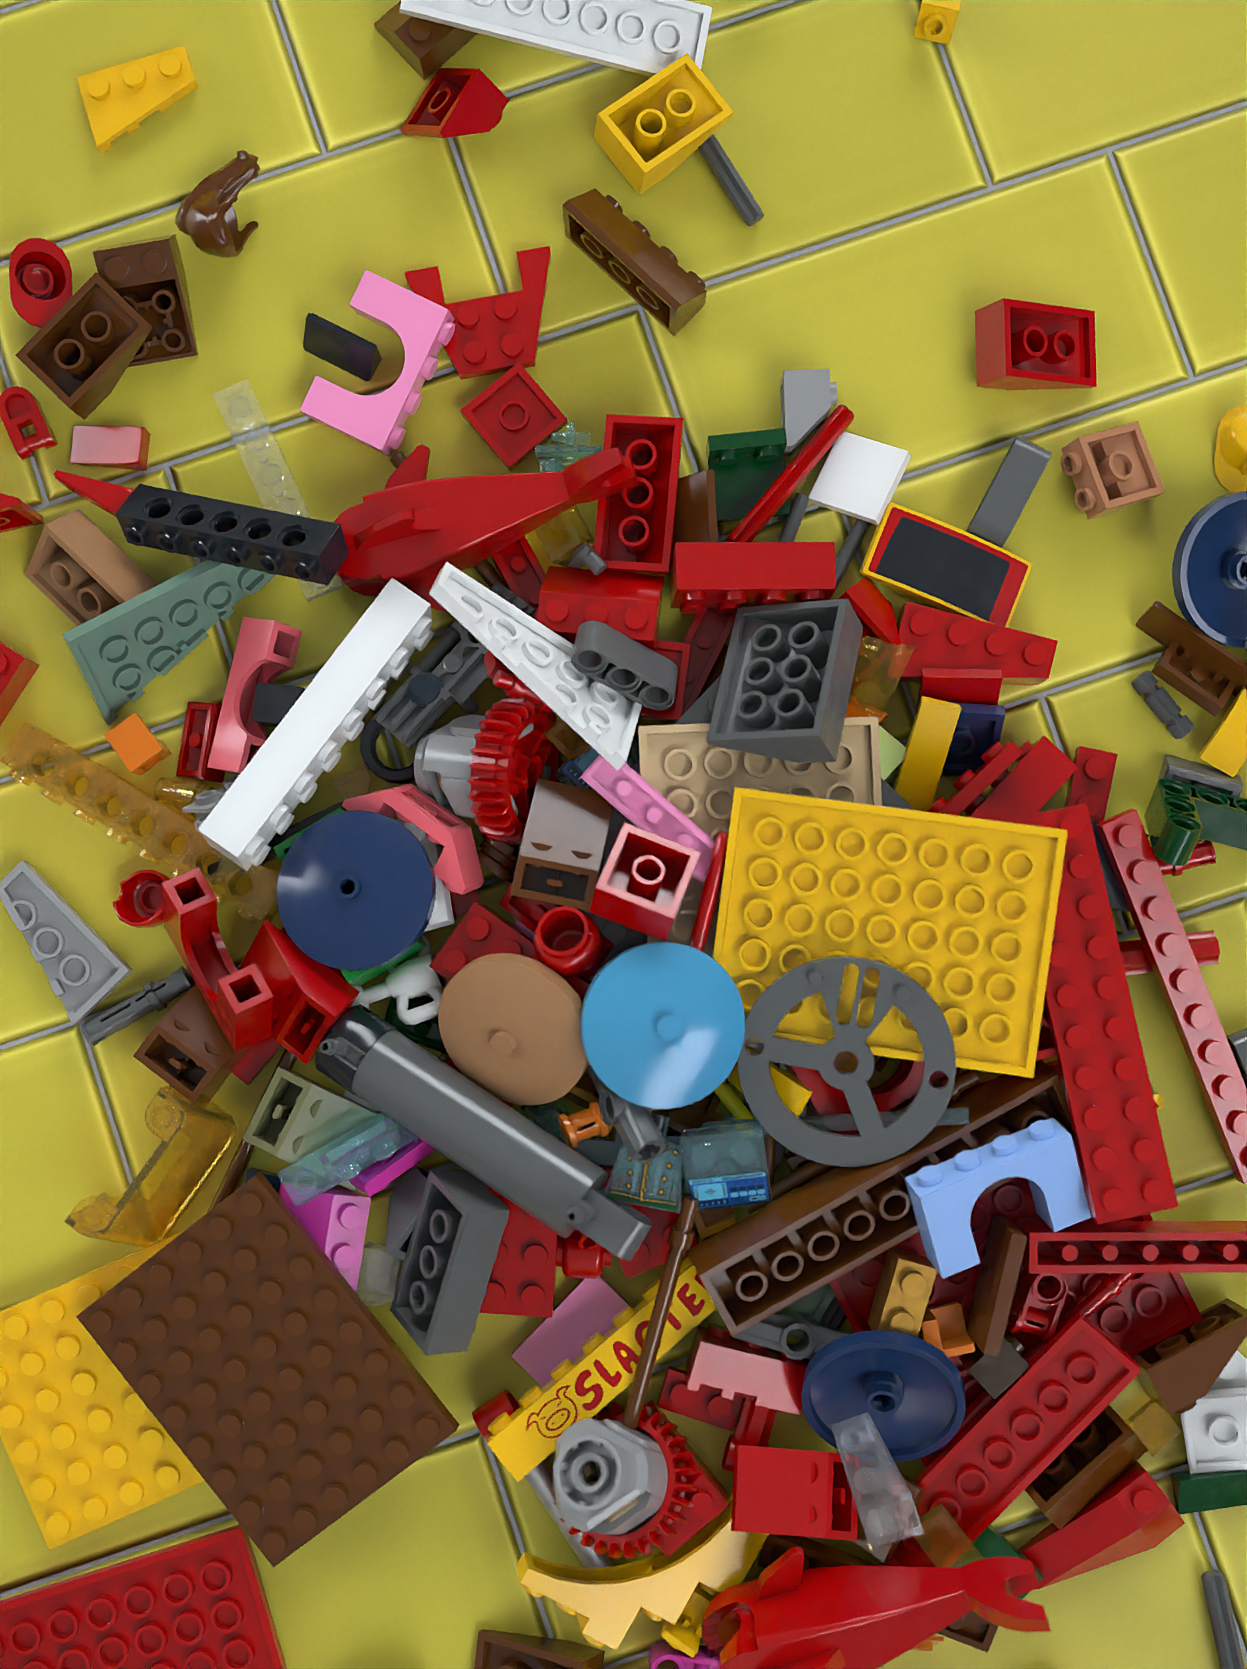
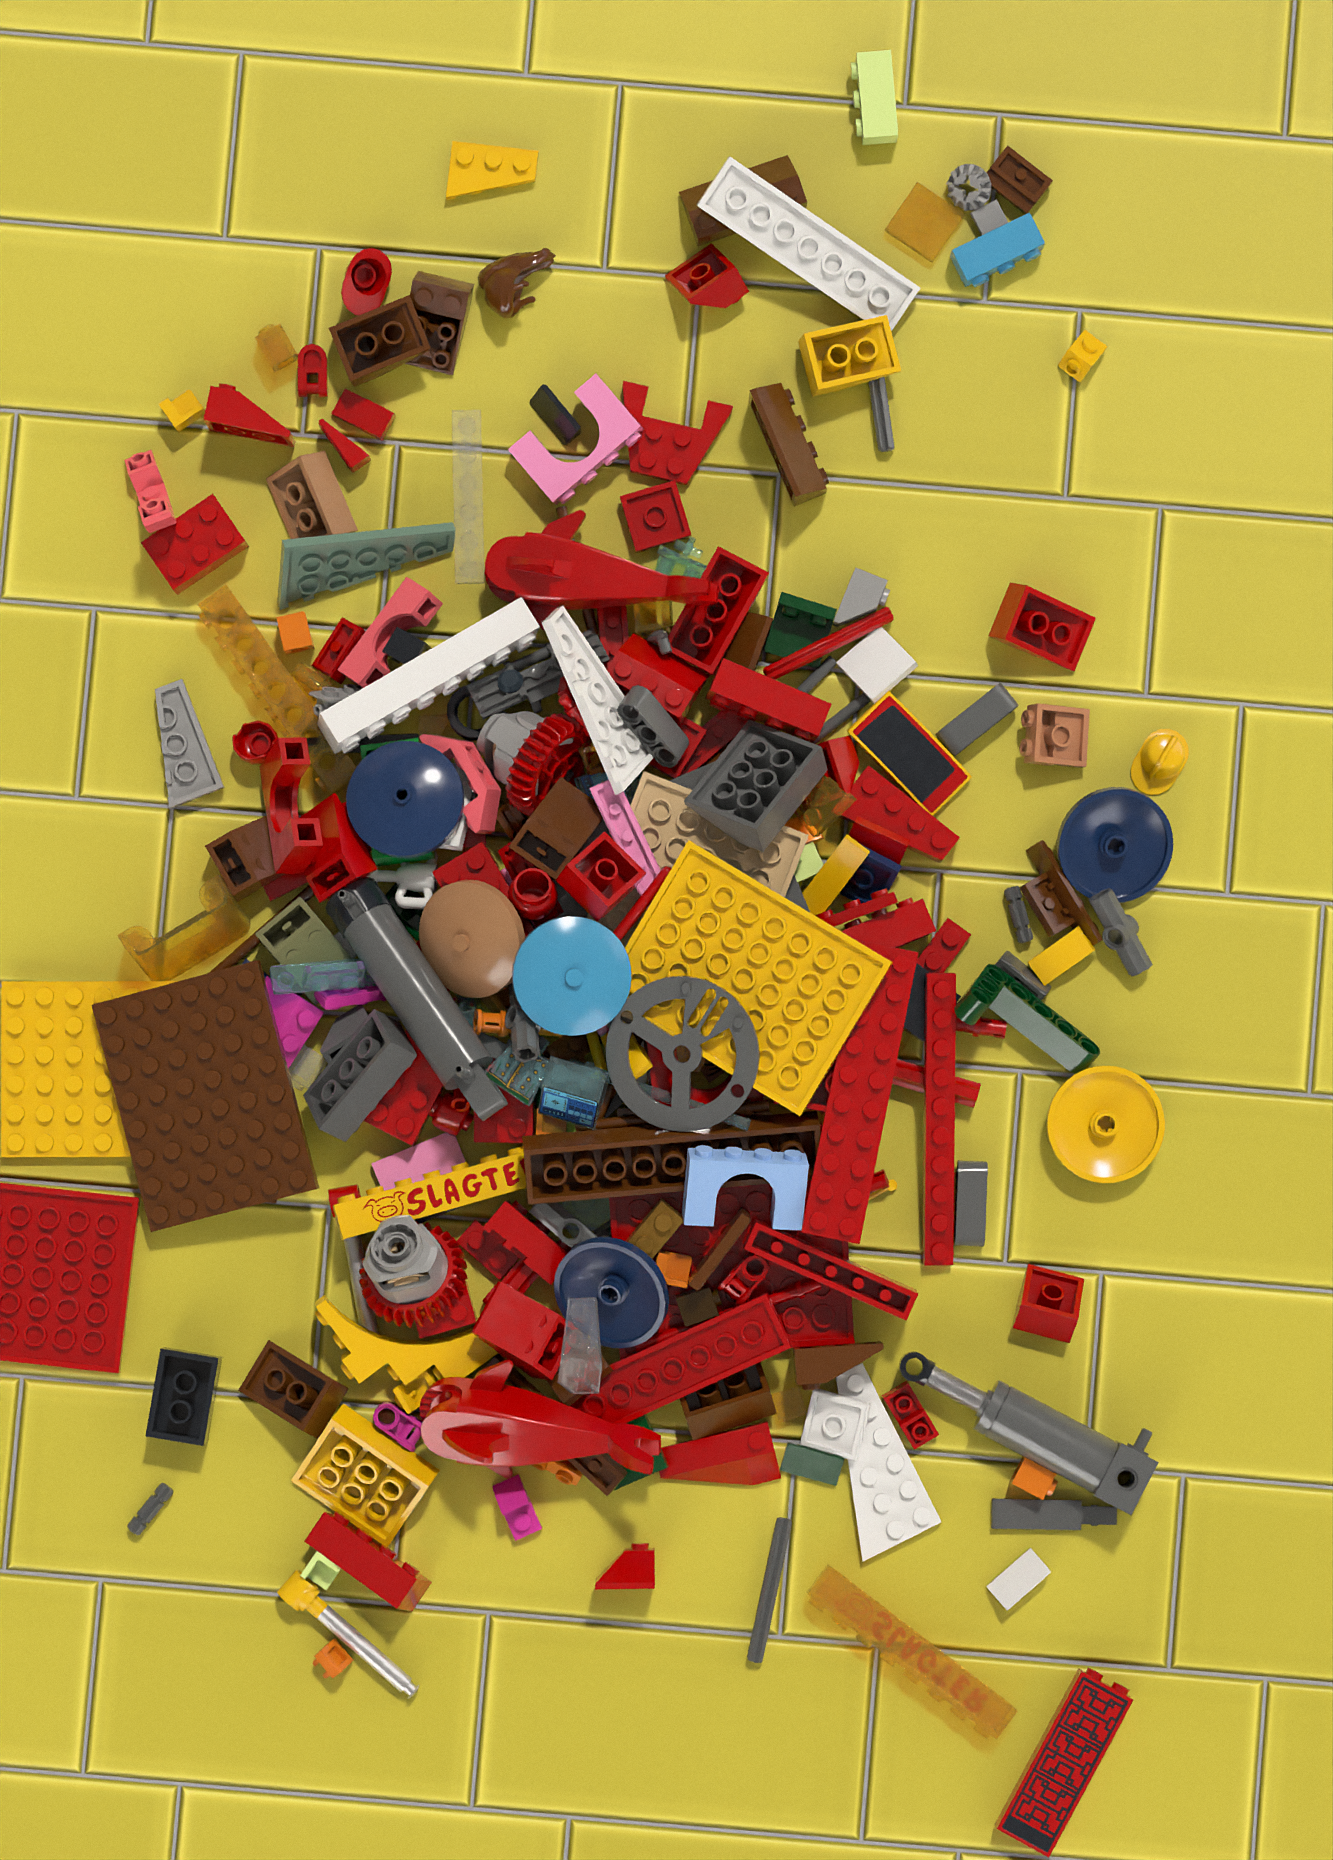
camera: 20 degrees right, 0 degrees up
dark grey pin [81,966,195,1046] -> none
black brick [115,484,350,585] -> none
reddish brown bar [621,1196,699,1430] -> none
clear yellow tile [909,1504,984,1567] -> none

